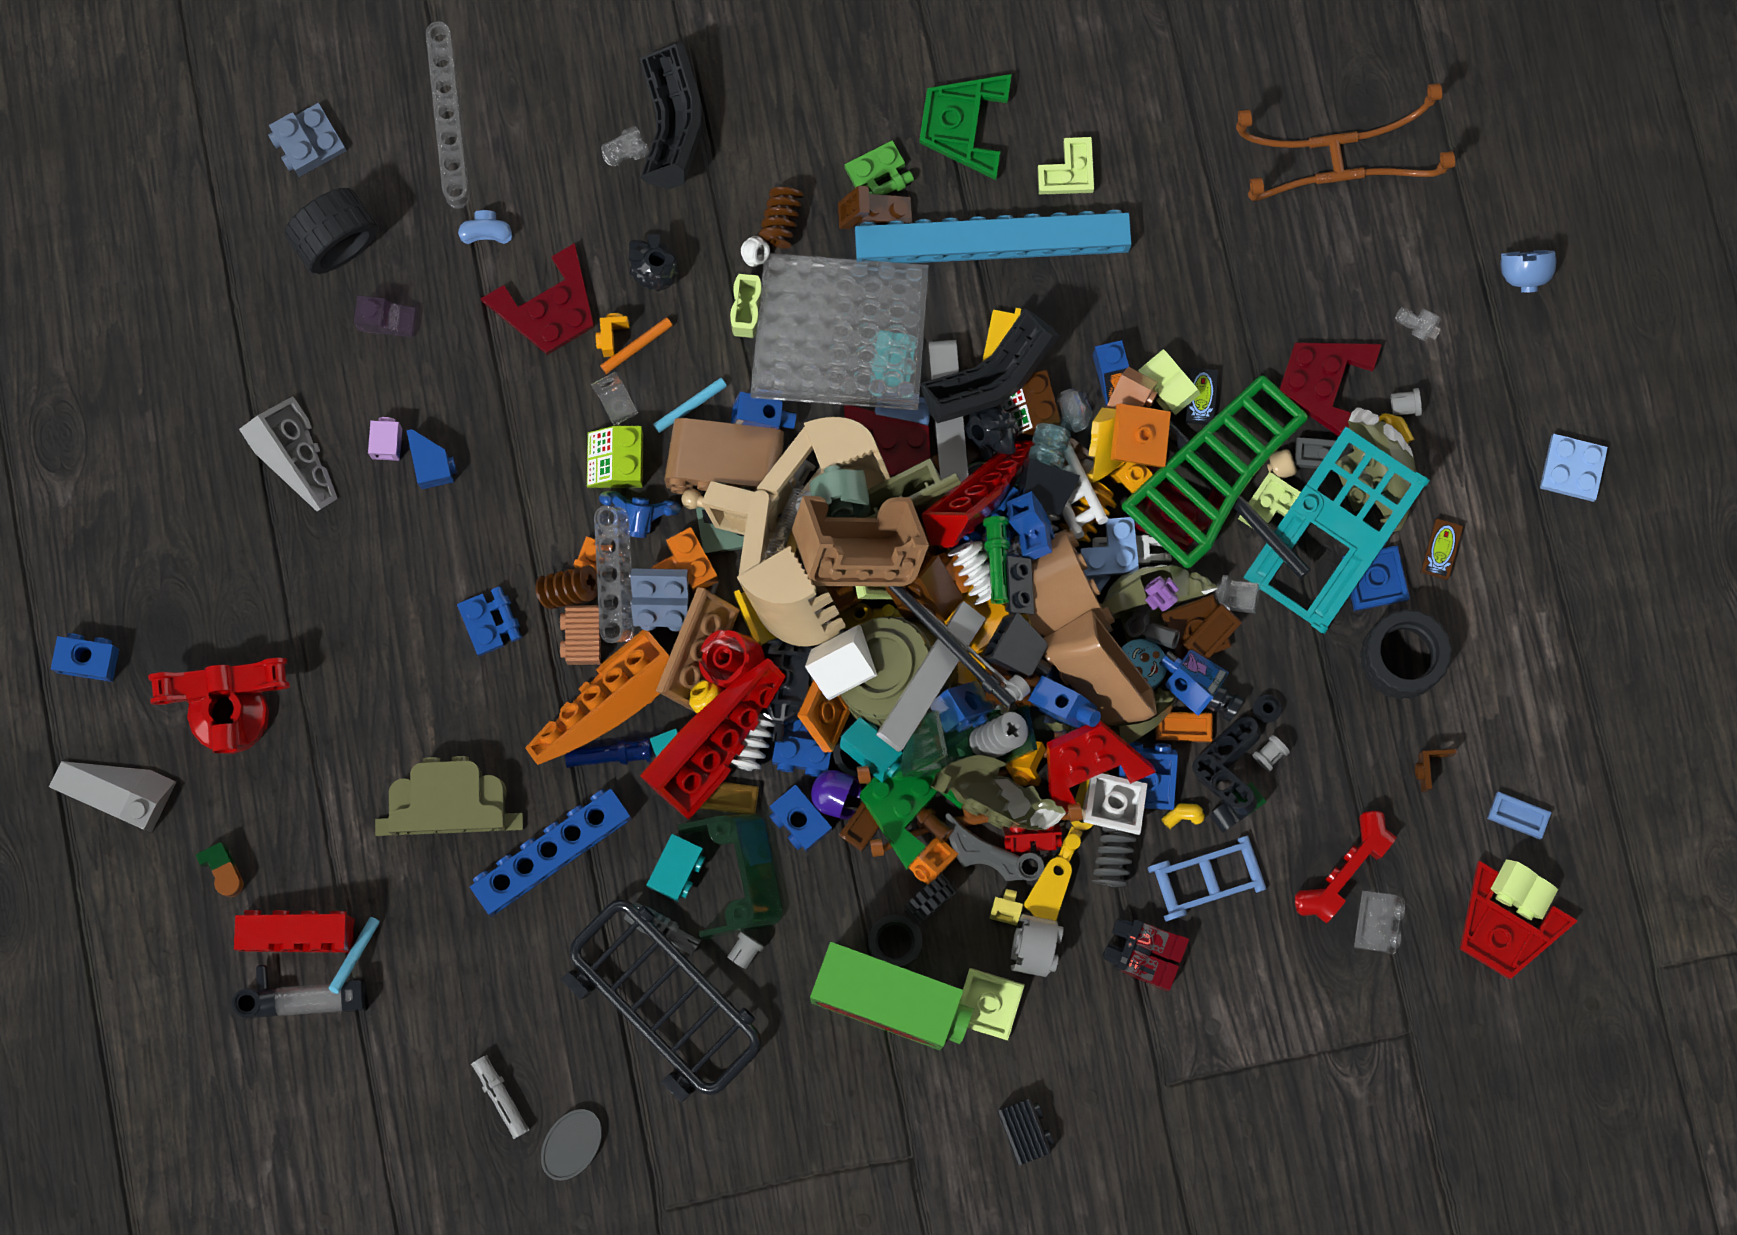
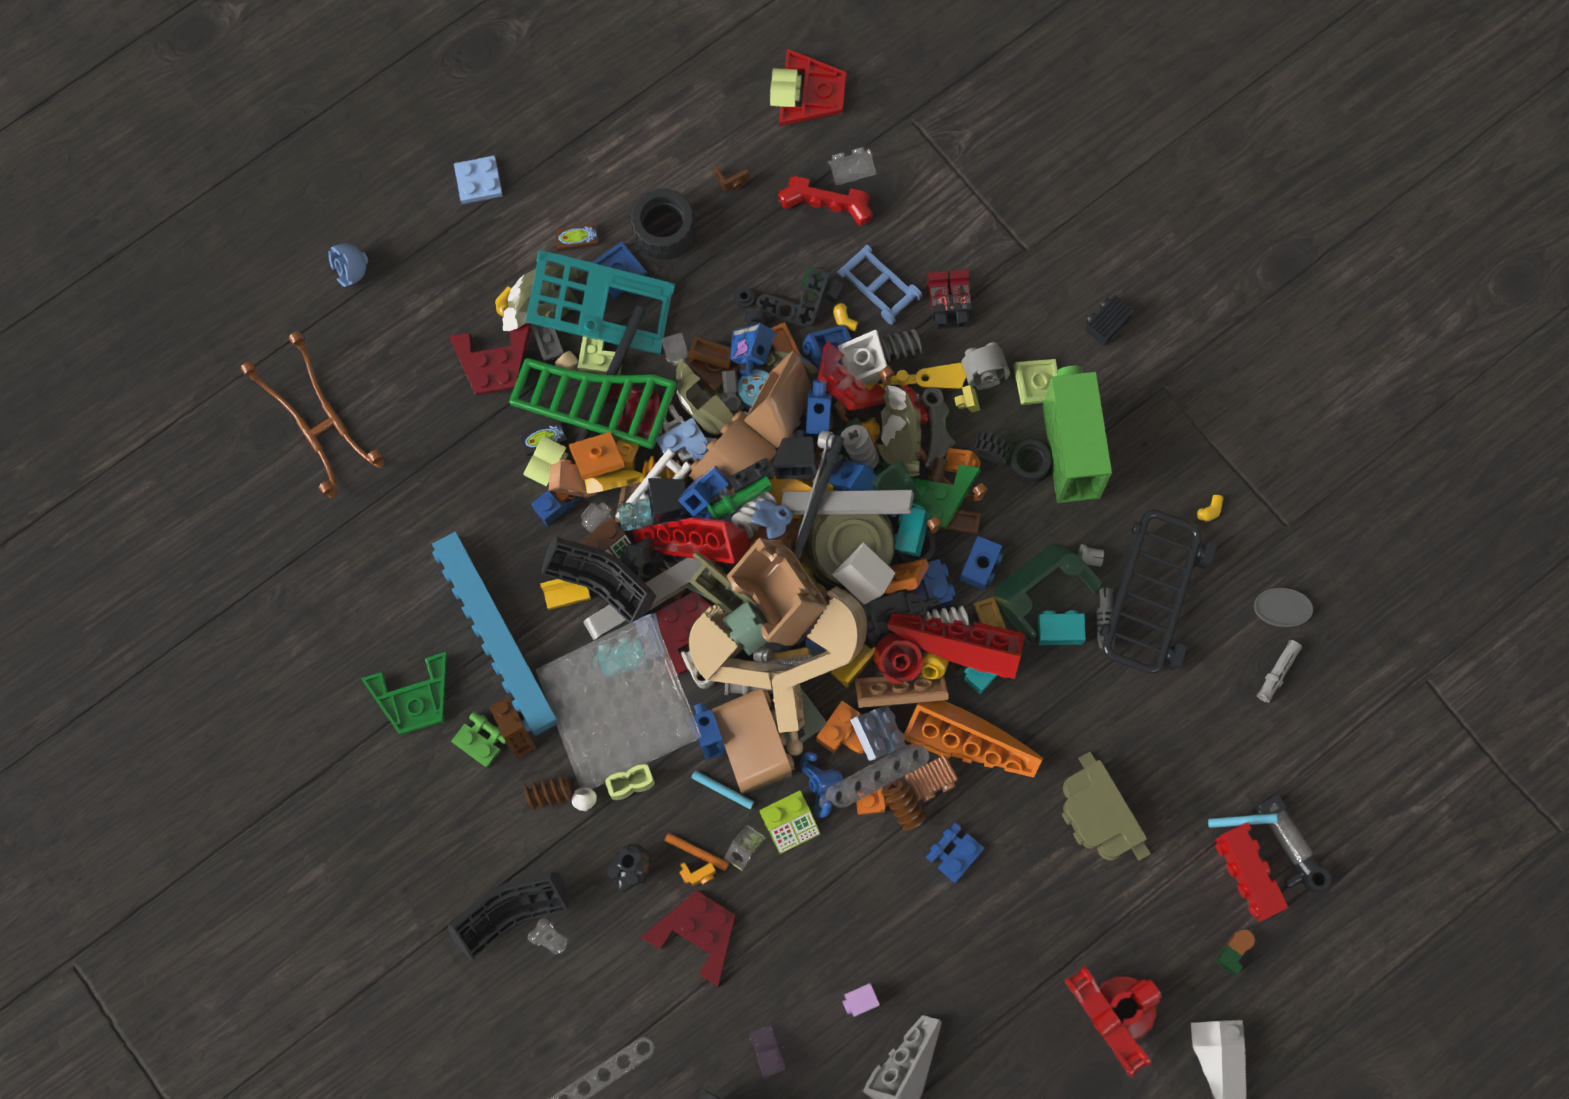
camera: 110 degrees left, 5 degrees down
blue slope [407,429,457,490] -> none
medium blue piece [458,210,512,244] -> none
blue brick [470,789,632,917] -> none
clear blue pin [565,737,652,768] -> none
dark purple helmet [811,770,862,820] -> none
yellowish green plate [1038,137,1094,194] -> none
medium lavender gear [1144,576,1179,611] -> none
light grey bush [1252,735,1290,772] -> none
light grey bush [1391,388,1422,416] -> none
clear plate [1395,307,1442,341] -> none
medium blue tile [1487,792,1551,839] -> none
none -> medium blue plate [751,500,793,539]
none -> yellow arm [1197,495,1224,522]

